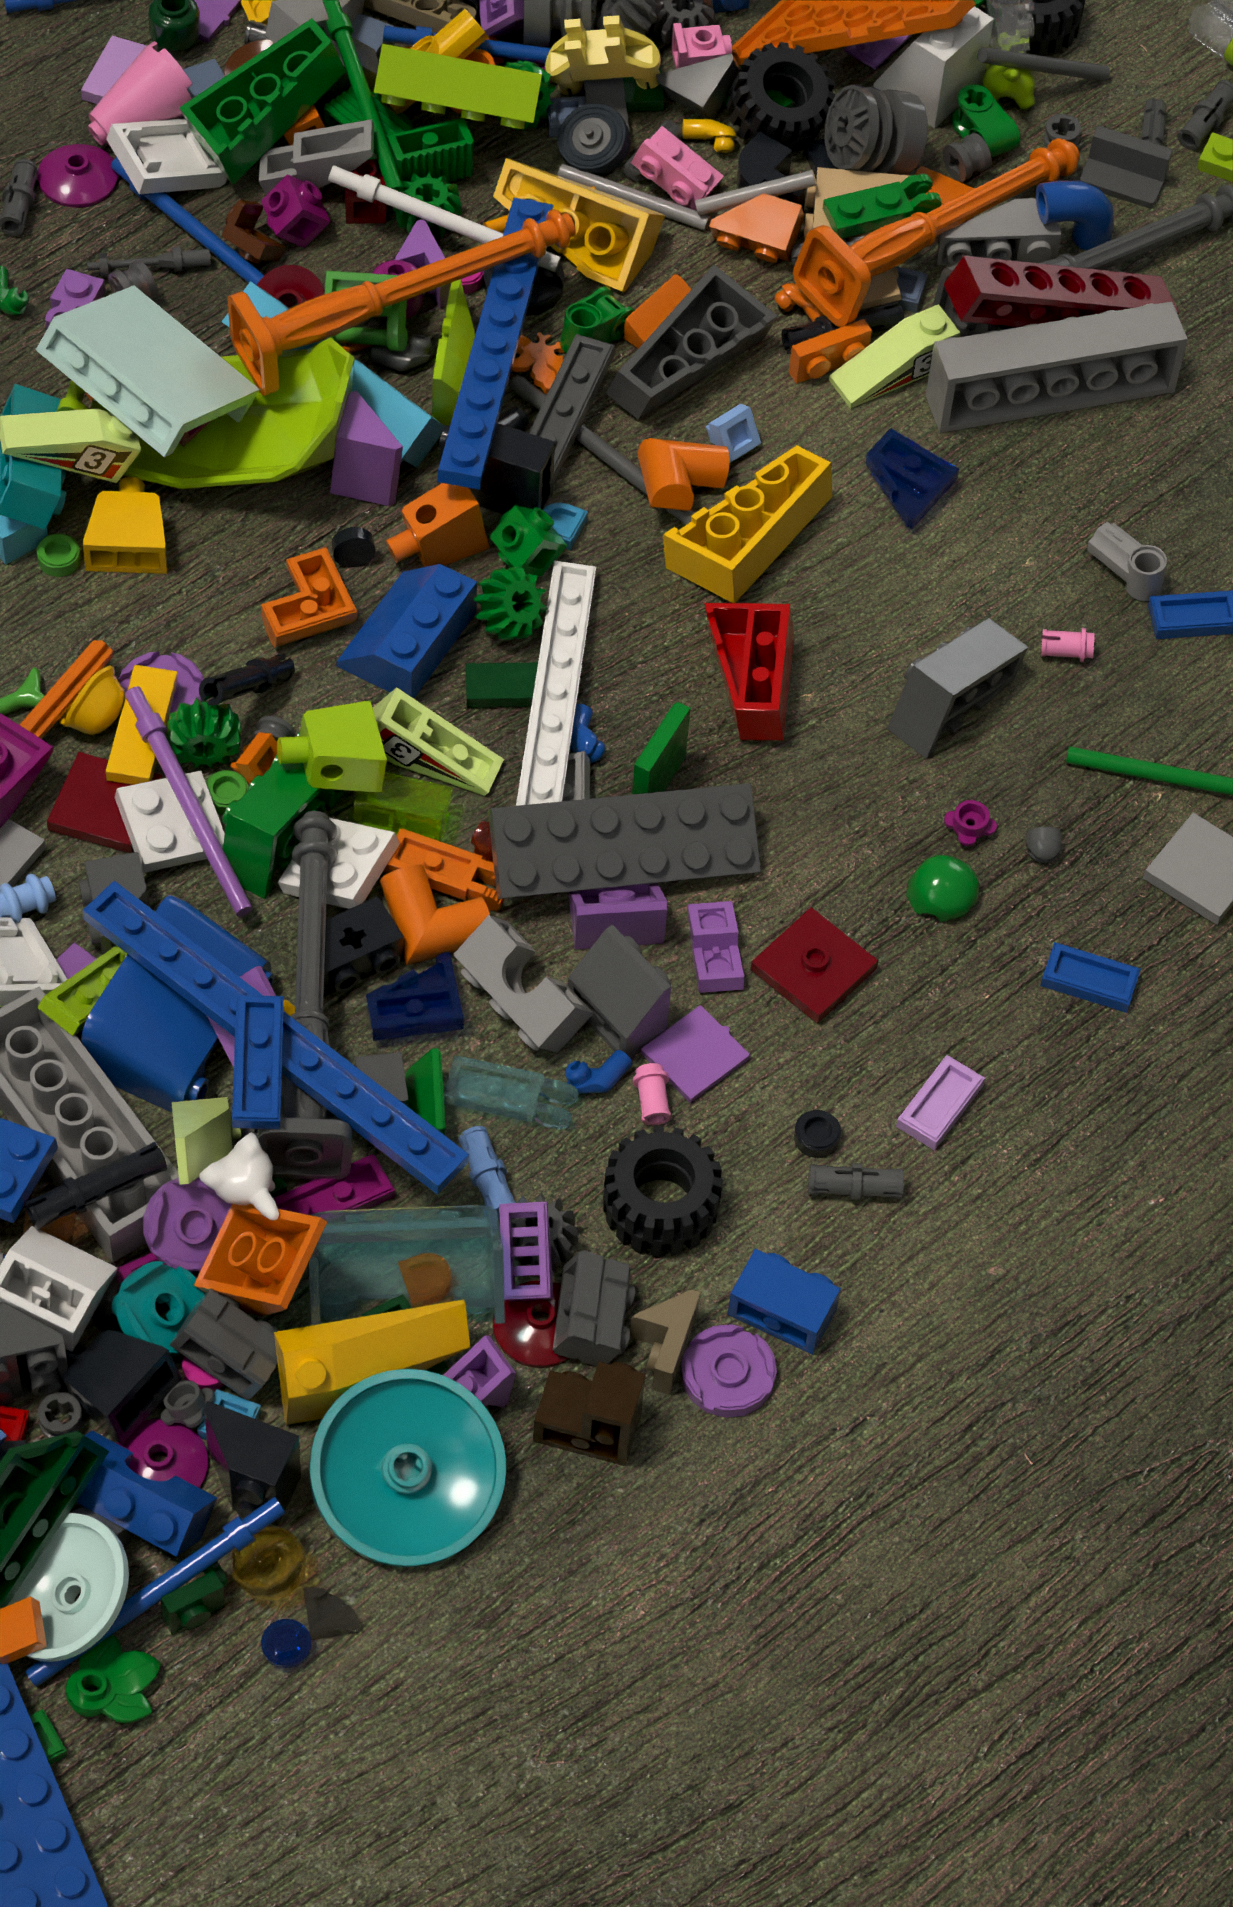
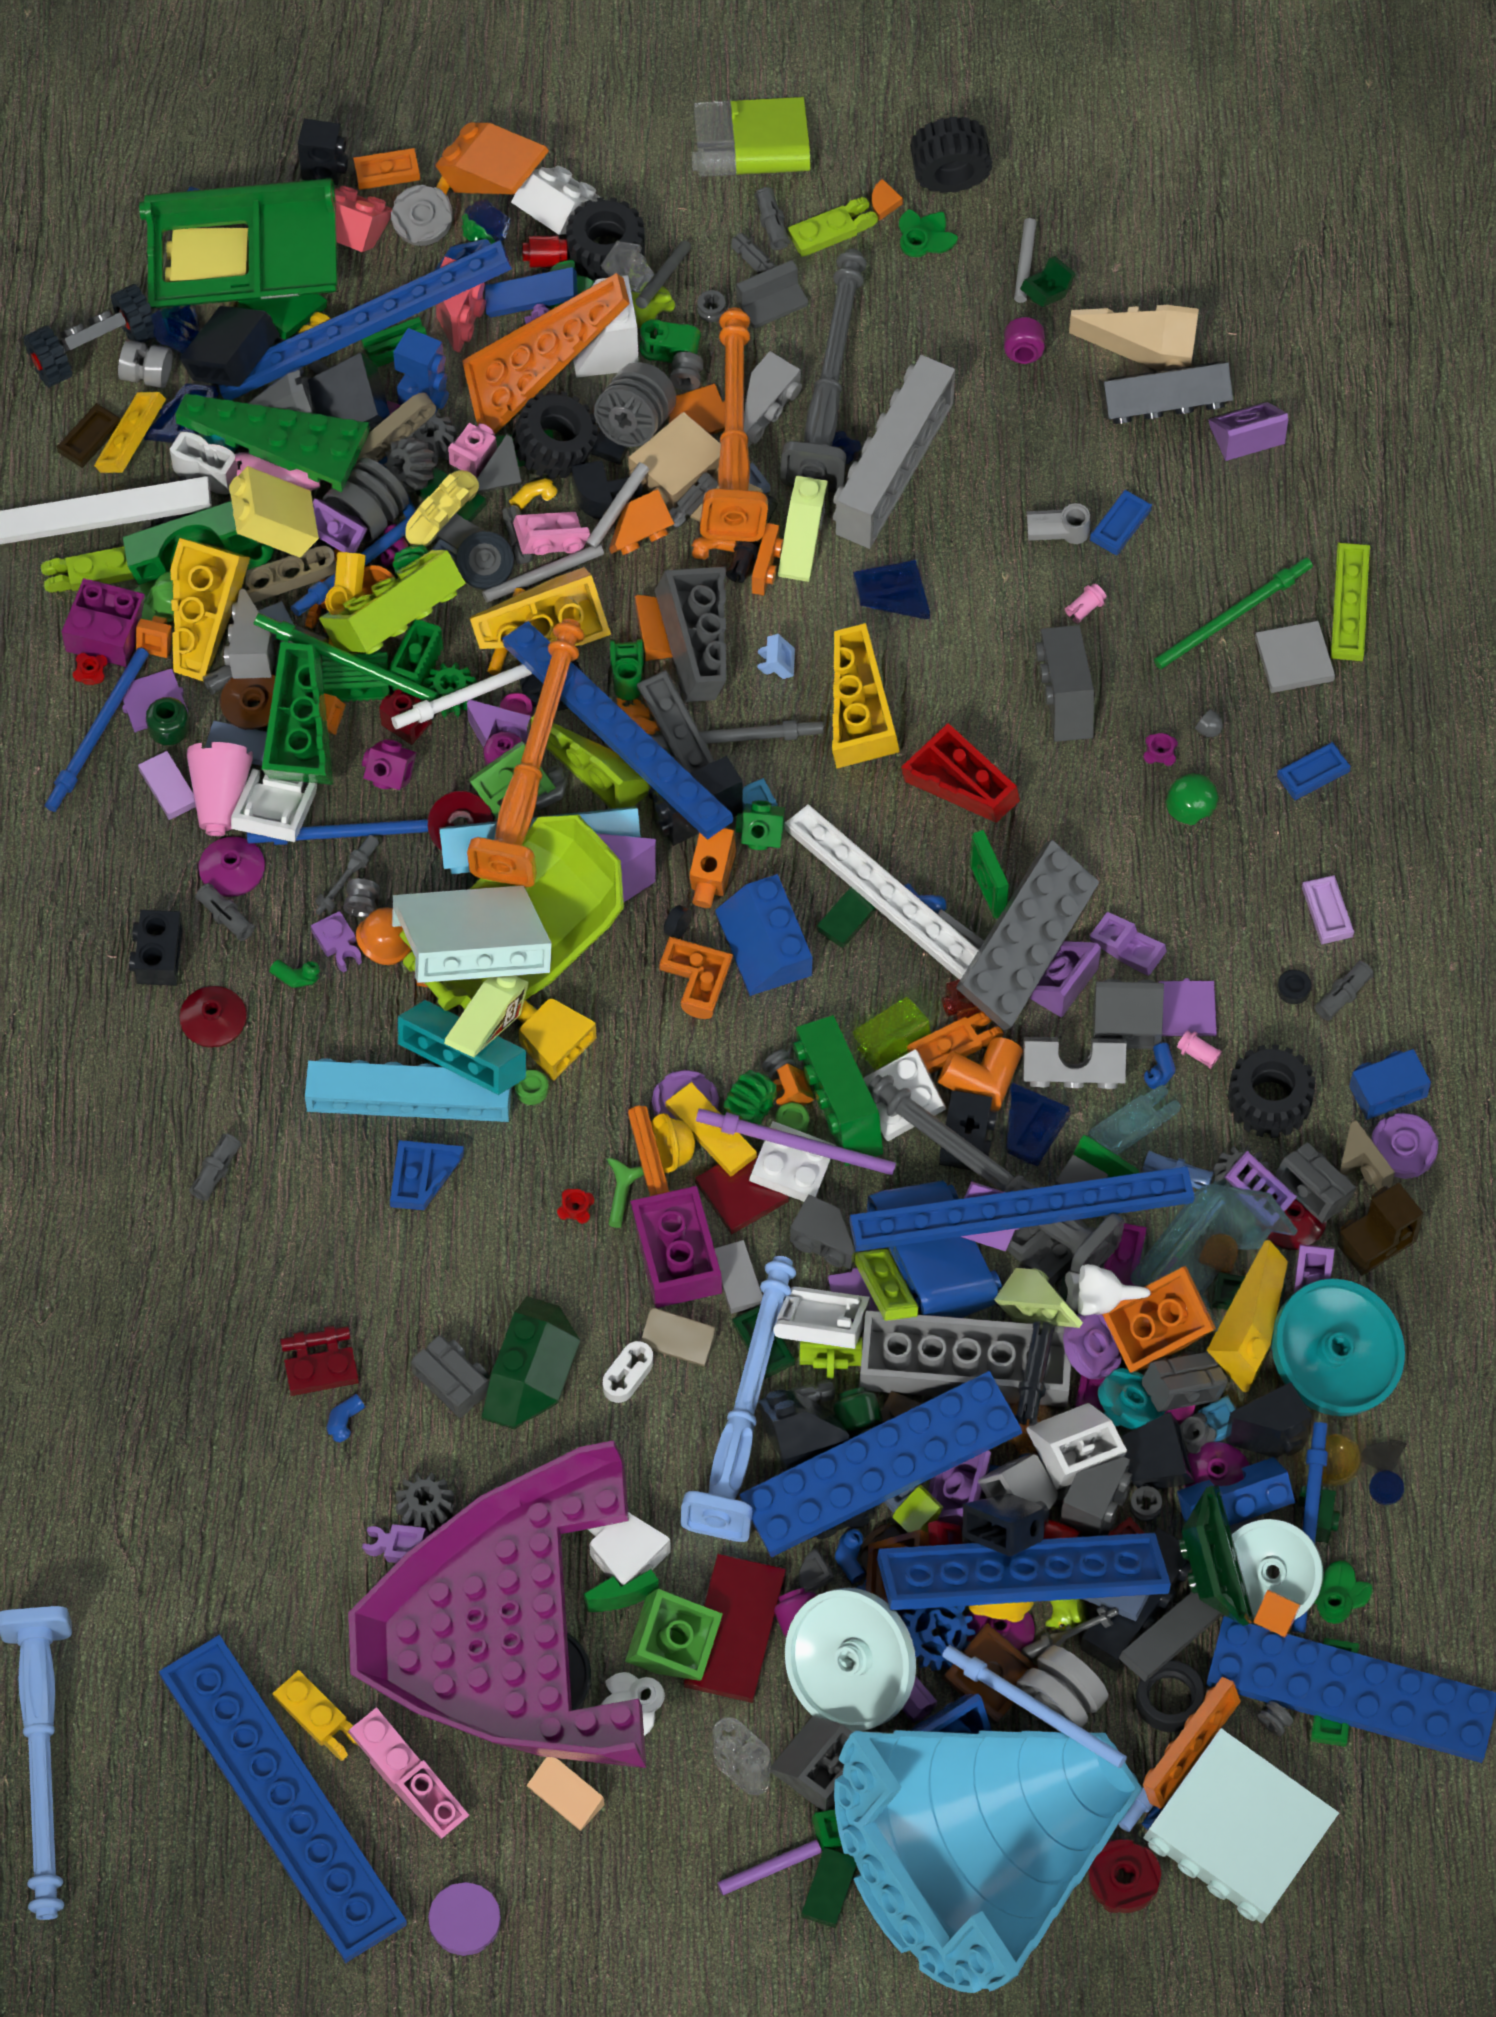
camera: 45 degrees left, 5 degrees up
black pin [199,654,295,706] -> none
reddish brown bracket [221,200,285,264] -> none
blue tile [232,995,284,1129] -> none
light grey slope [259,119,374,195] -> none
lime torso [277,701,387,792] -> none
yellowish green slope [373,687,504,796] -> none
green gear [473,567,548,641] -> none
orange brick [637,438,730,511] -> none
dark red plate [750,907,878,1024] -> none
green hinge [822,173,942,238] -> none
dark red brick [944,256,1179,327] -> none
blue cylinder [1036,181,1114,250] -> none

